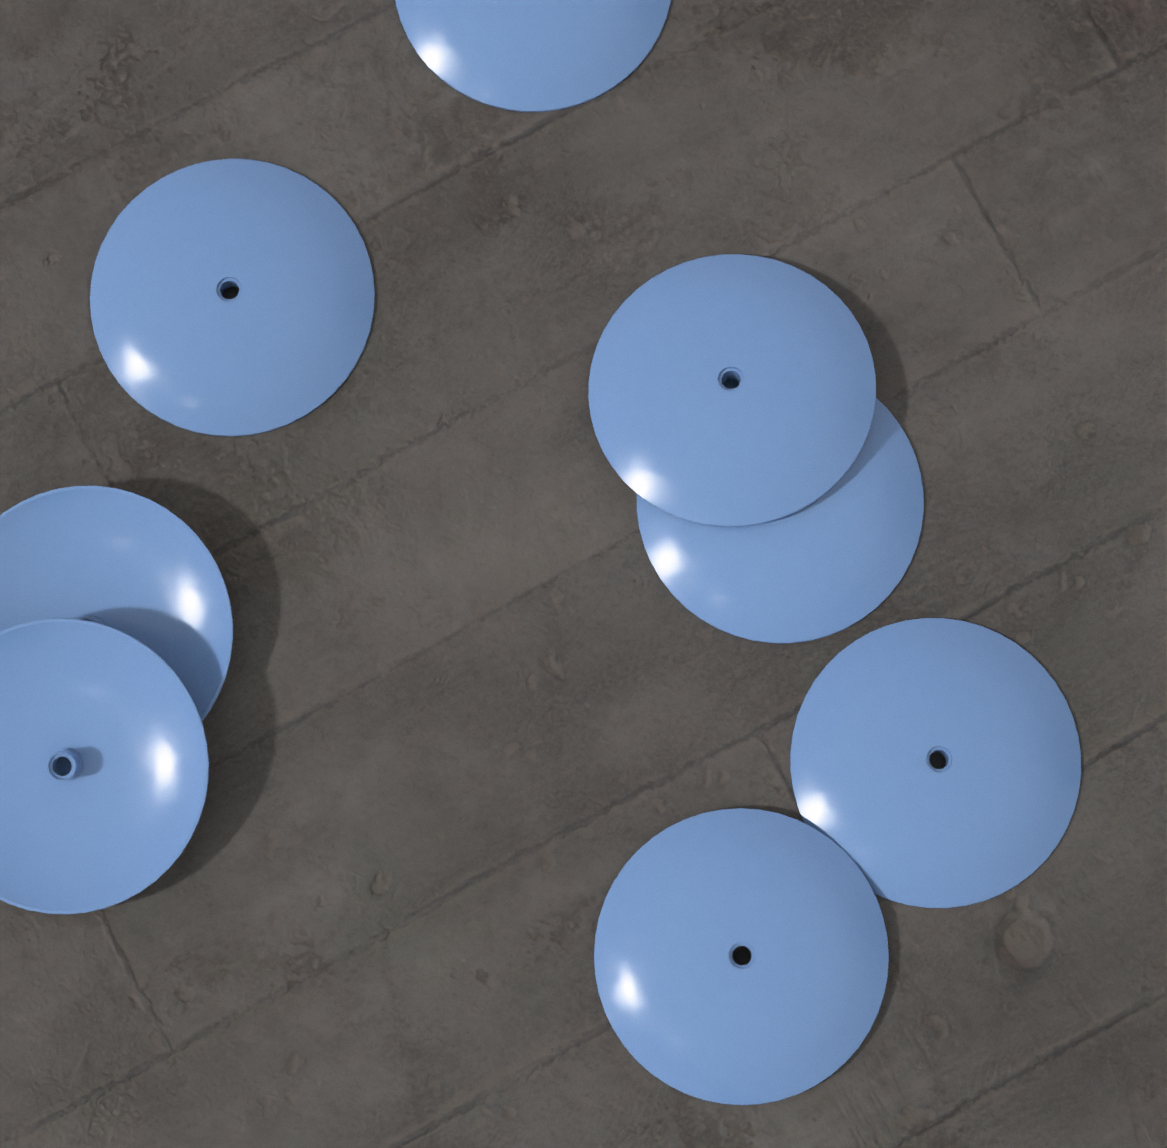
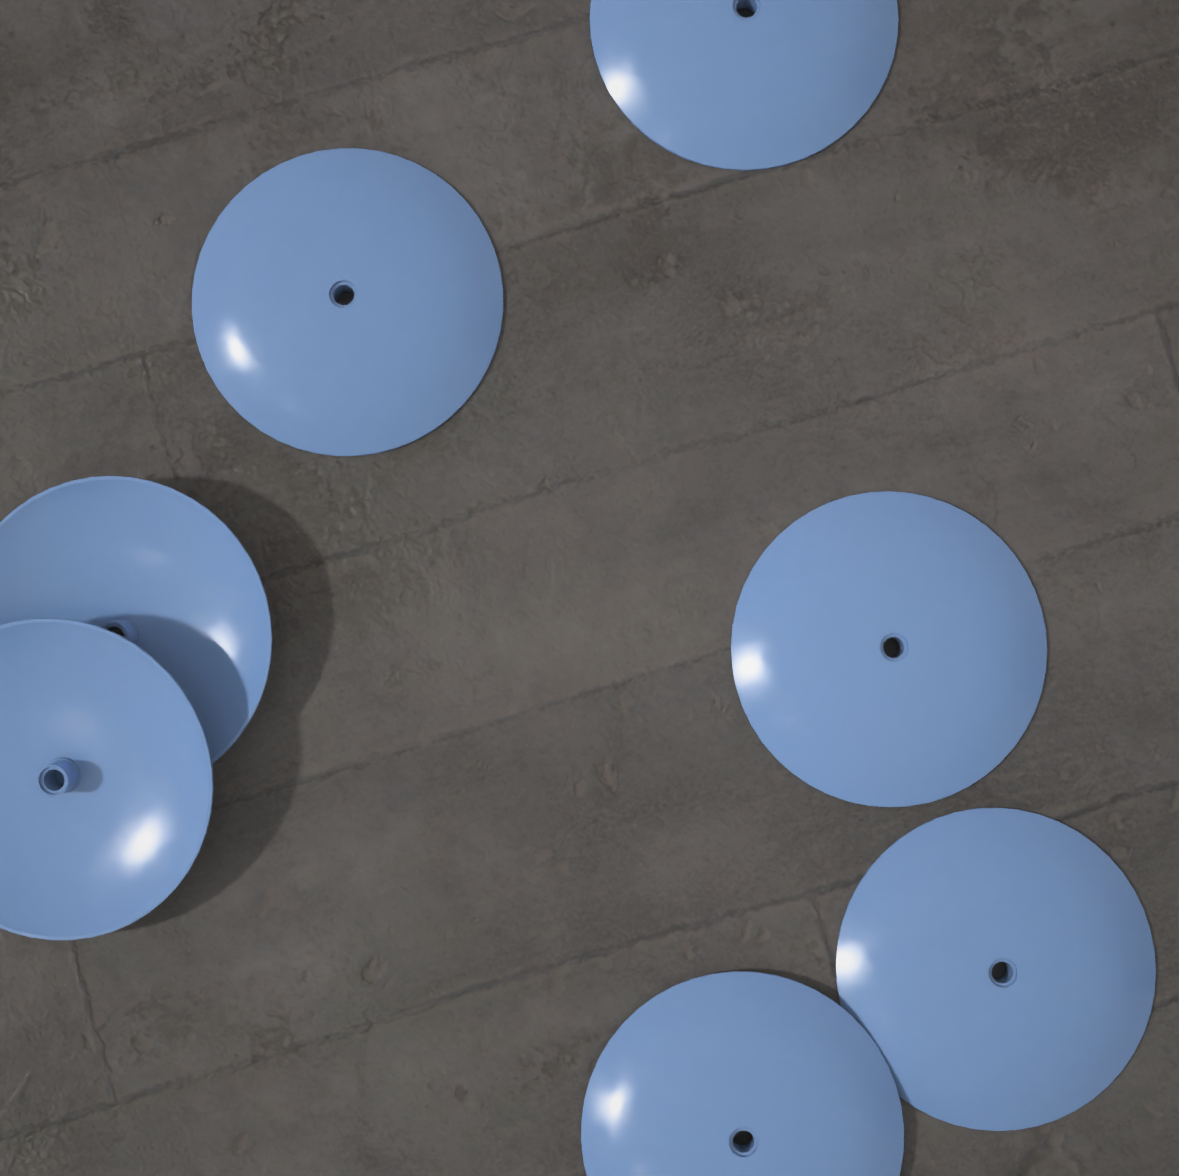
camera: 15 degrees right, 5 degrees up
medium blue dish [588,254,876,527] -> none

